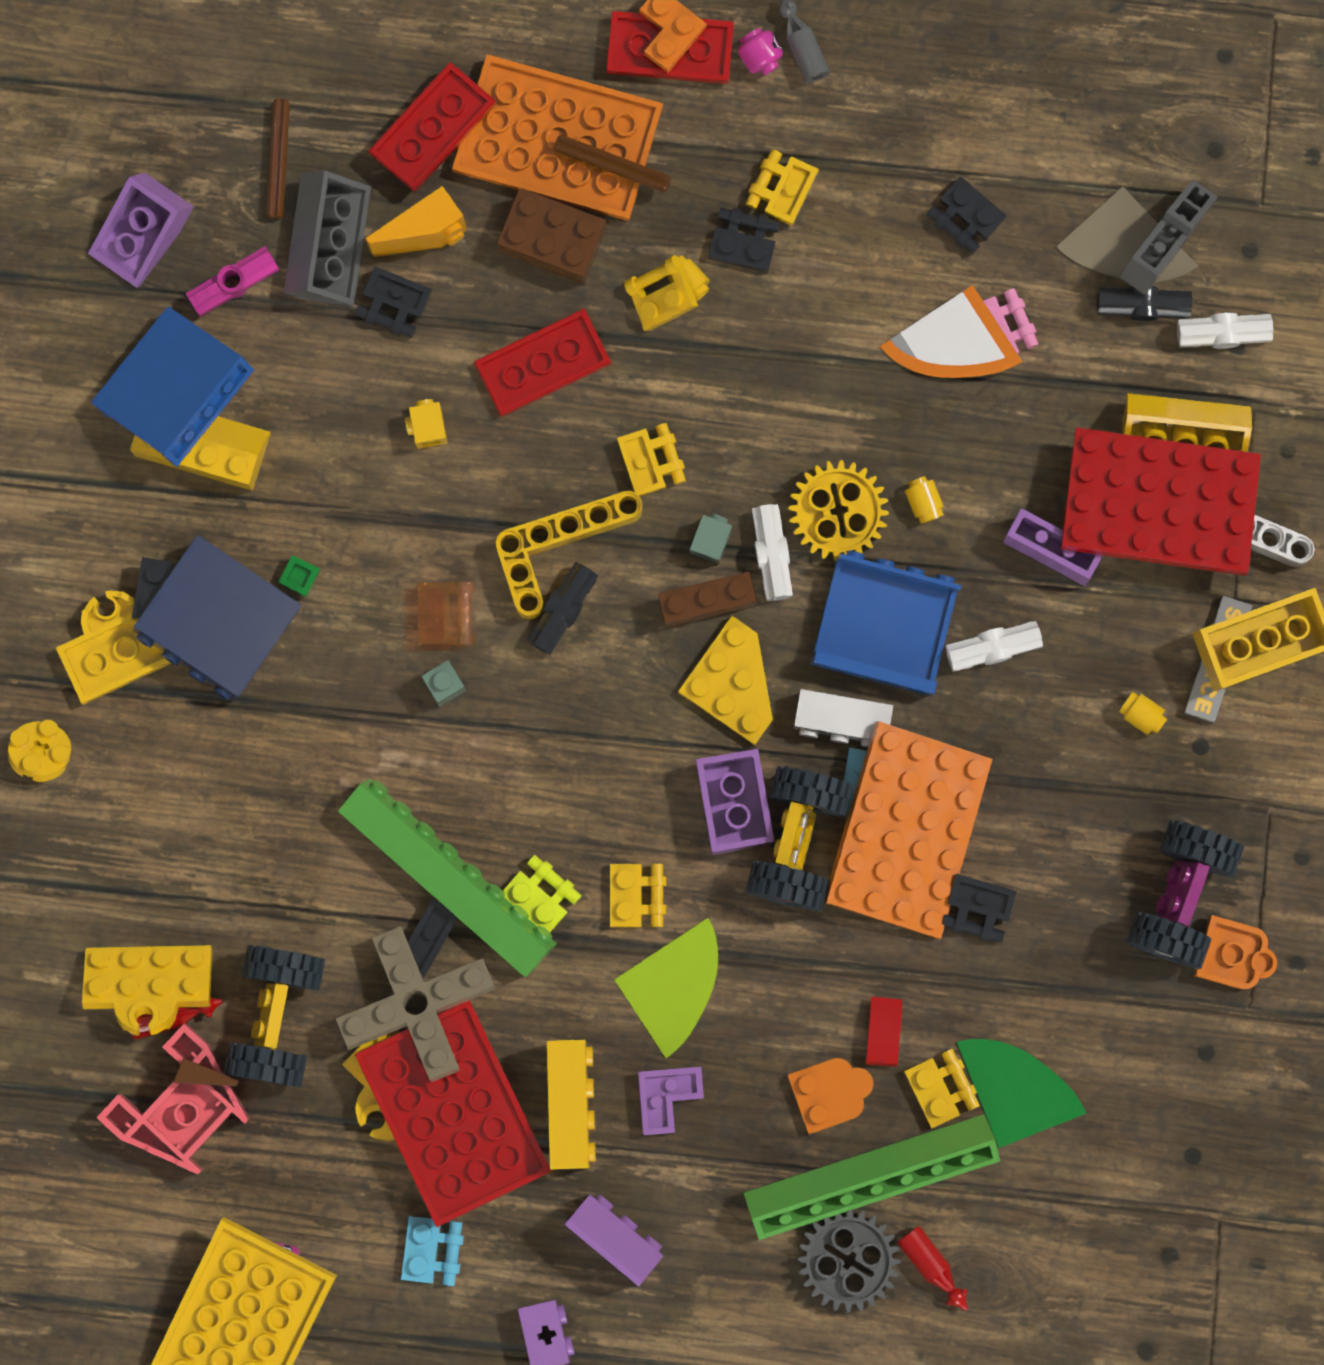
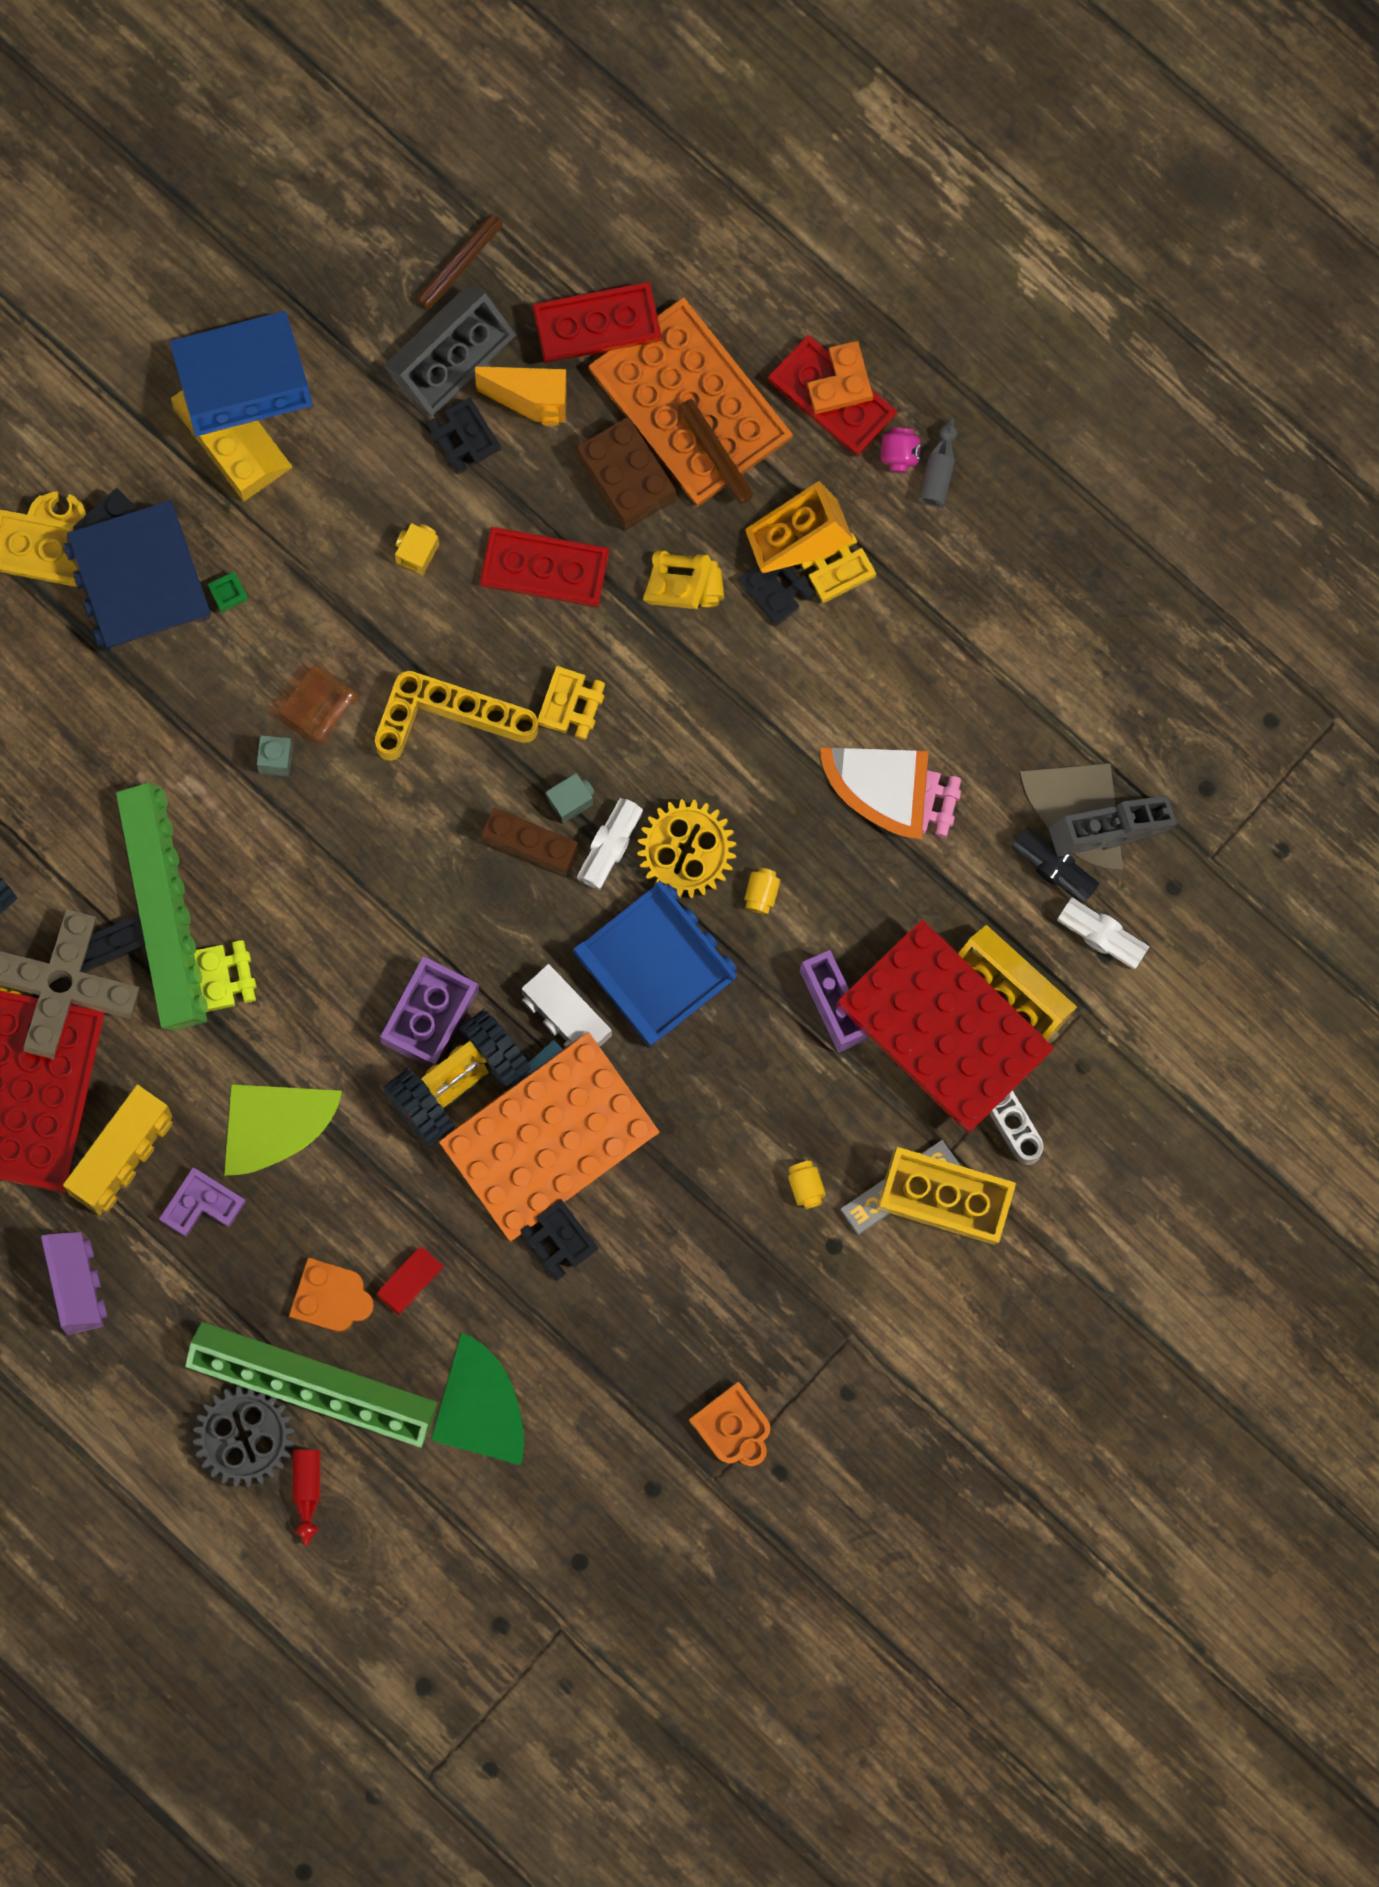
camera: 30 degrees right, 5 degrees down
medium lavender slope [88,173,194,288] -> none
dark pink piece [186,246,279,318] -> none
black piece [528,562,599,656] -> none
yellow plate [610,864,667,928] -> none
yellow plate [678,616,773,746] -> none
yellow plate [904,1049,980,1129] -> none
black plate [926,176,1007,255] -> none
white piece [945,621,1043,672] -> none
black plate [1126,820,1244,969] -> none
none -> light orange slope [745,481,853,573]

